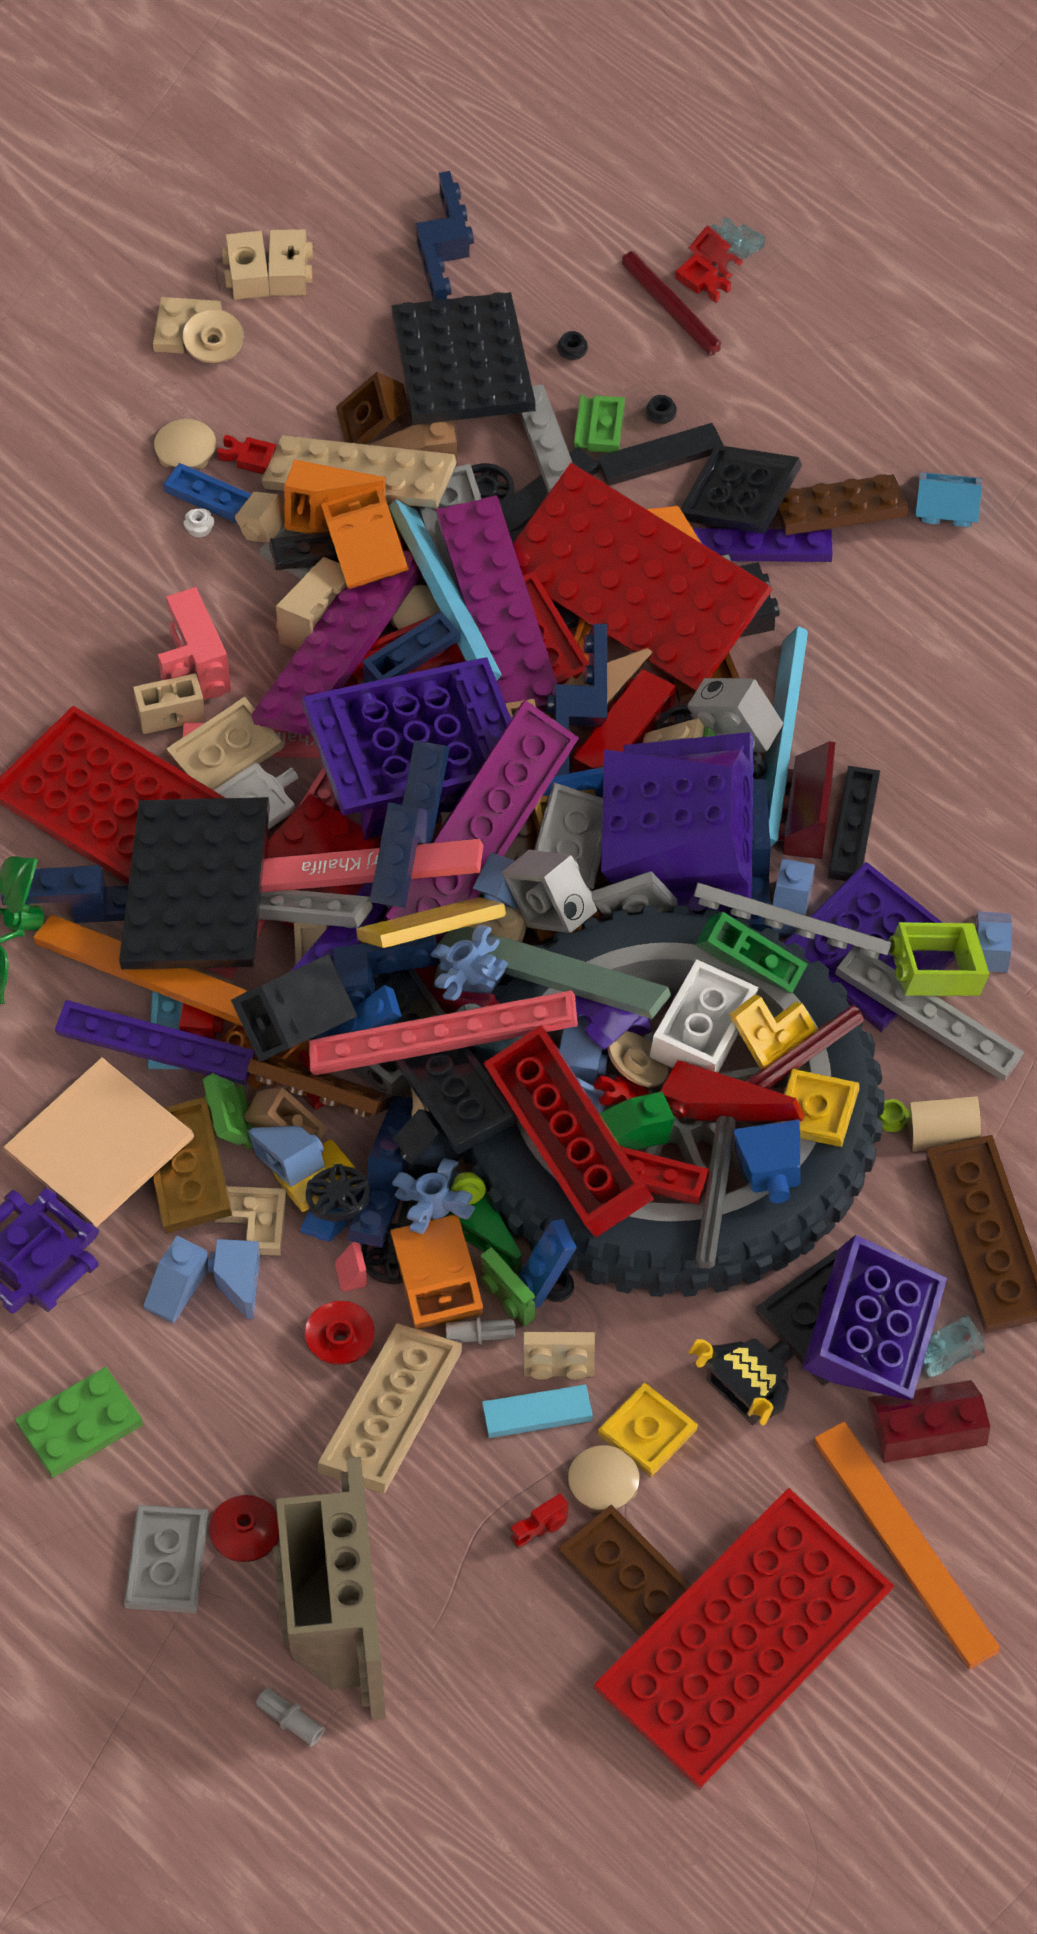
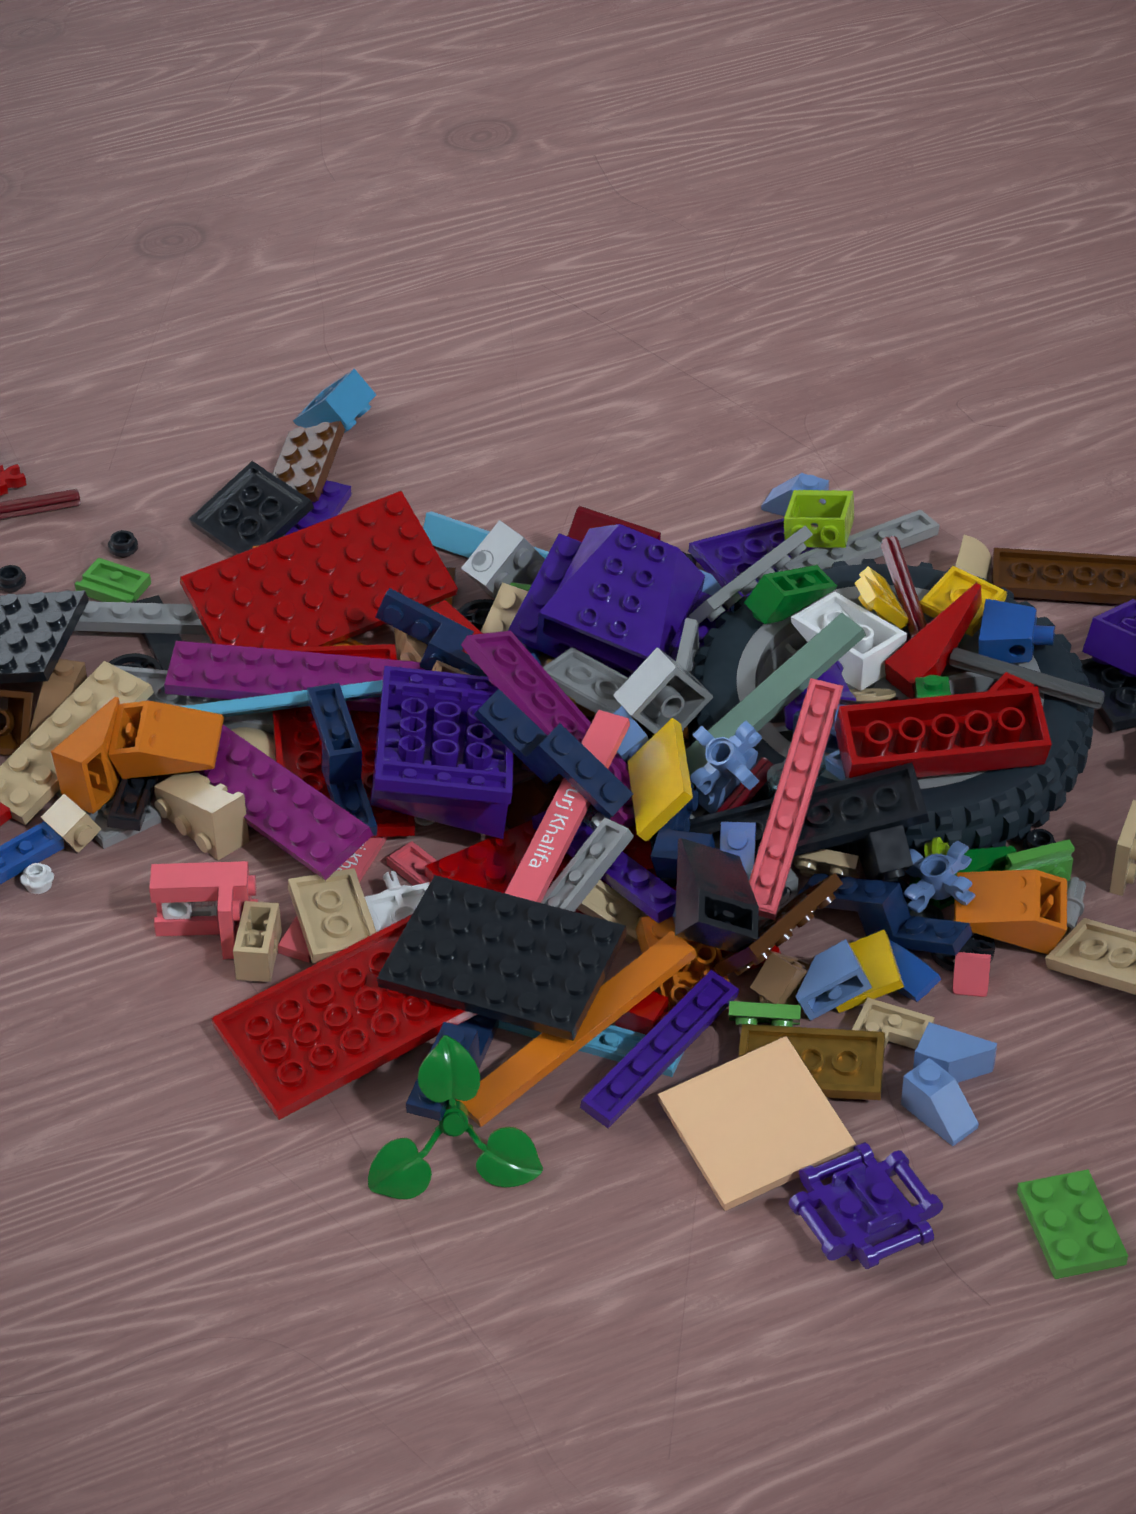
camera: 70 degrees left, 15 degrees down
black wheel [305,1164,371,1222] -> none
red dish [305,1301,375,1365] -> none
blue plate [518,1219,577,1308] -> none
black tile [597,422,724,486] -> none

